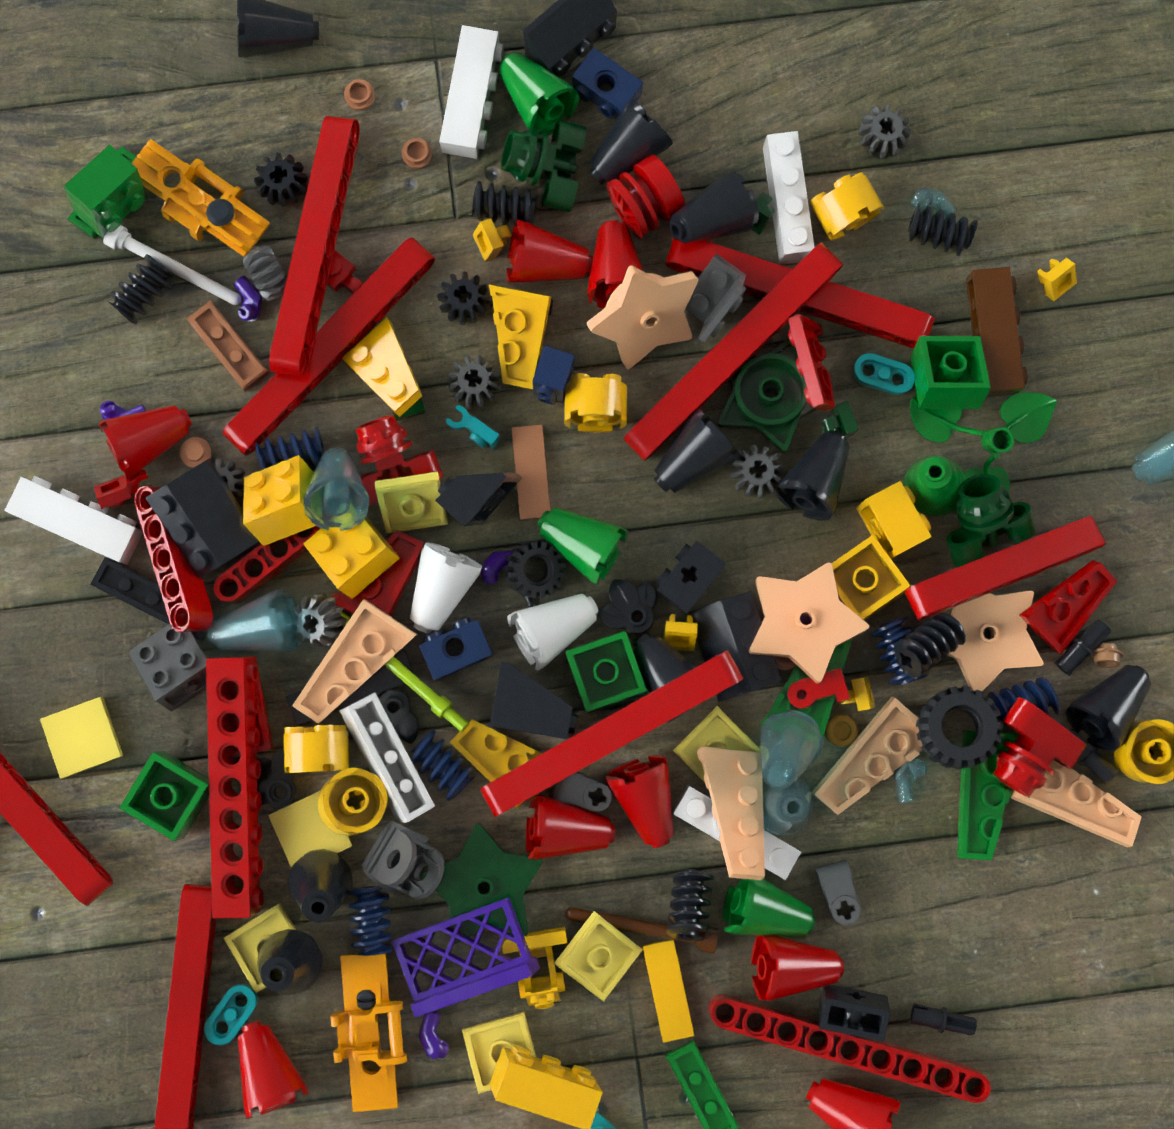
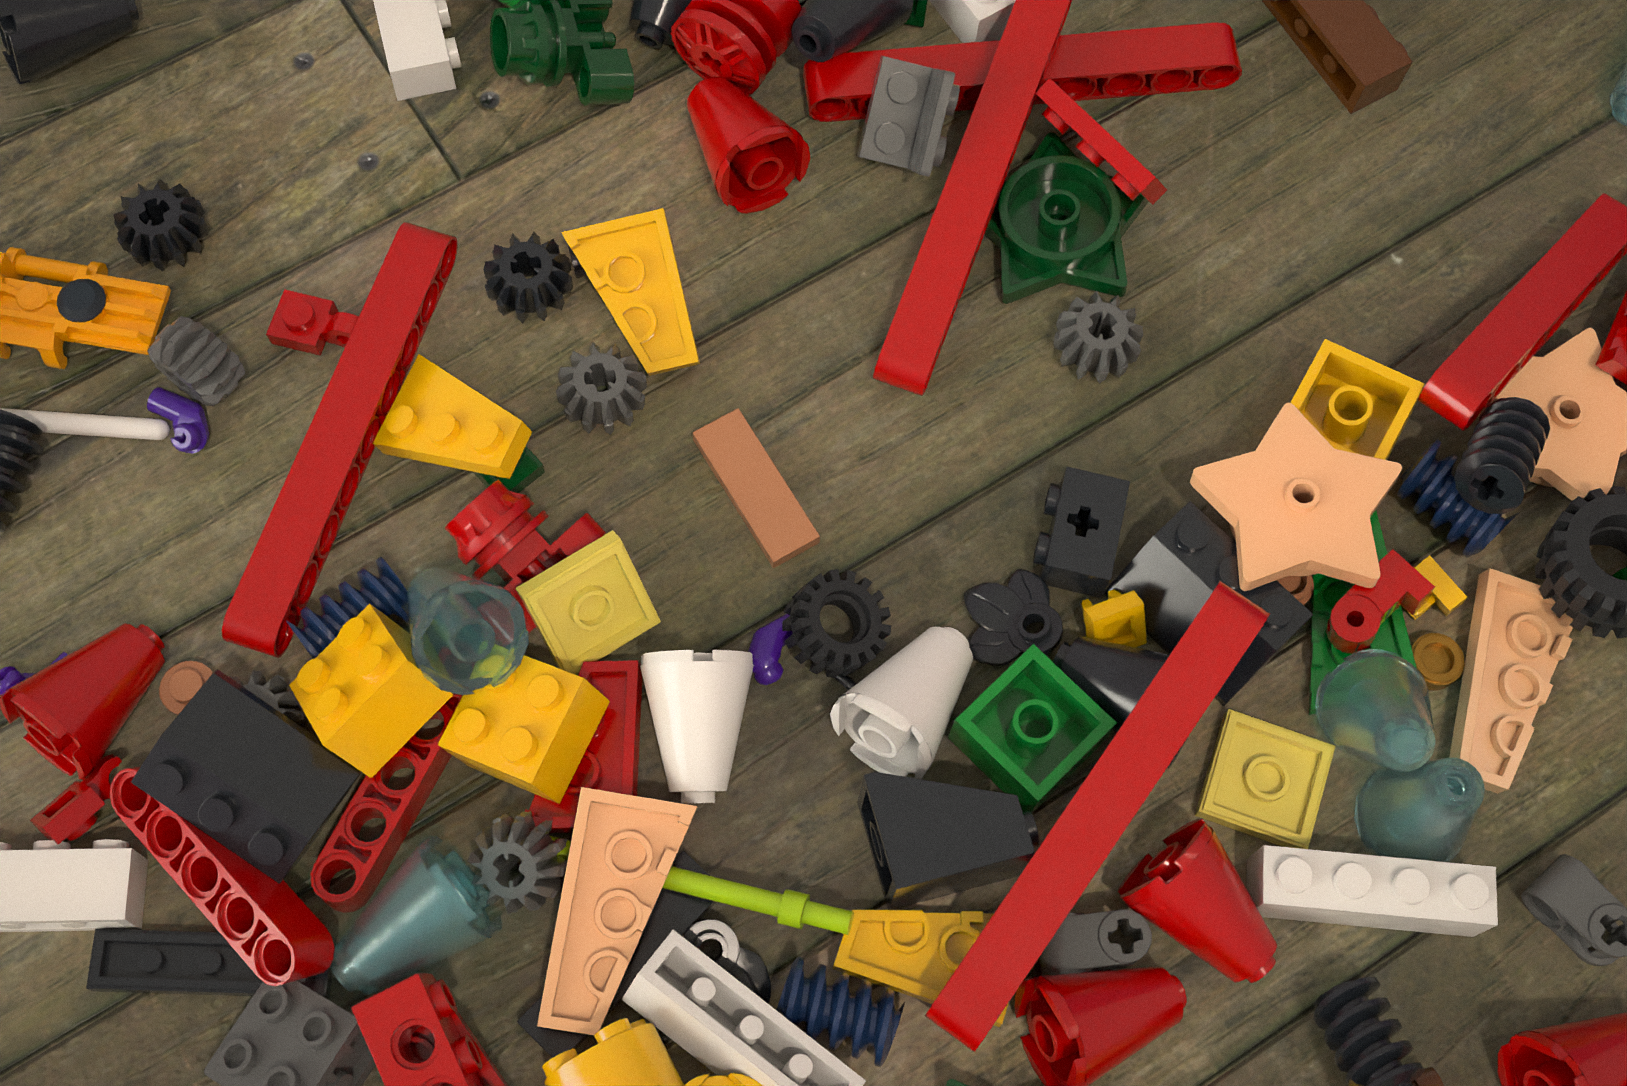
camera: 25 degrees left, 15 degrees down
nougat tile [186,300,269,391] -> none
red beam [269,116,360,376] -> none
nougat plate [344,79,375,111] -> none
nougat plate [401,138,432,169] -> none
dark blue brick [419,617,494,681] -> none
black slope [435,473,522,527] -> none
teal plate [446,405,500,450] -> none
black piece [472,181,537,226] -> none
yellow tile [473,219,512,262] -> none
red cone [506,220,593,283] -> none
dark blue brick [532,345,575,405] -> none
green cone [537,507,629,585] -> none
yellow brick [564,373,627,433] -> none
light nougat plate [587,266,698,370] -> none
black cone [654,408,741,493] -> none
light nougat wing [697,747,765,880] -> none
green cone [722,878,816,938] -> none
black cone [776,431,850,521] -> none
dark green tile [821,401,859,438] -> none
teal plate [852,353,915,396] -> none
yellow brick [856,481,932,558] -> none
clear light blue arm [895,758,927,803] -> none
green cone [903,455,966,517] -> none
green brick [910,336,991,409] -> none
green plant [910,392,1057,493] -> none
dark green beam [946,474,1036,567] -> none

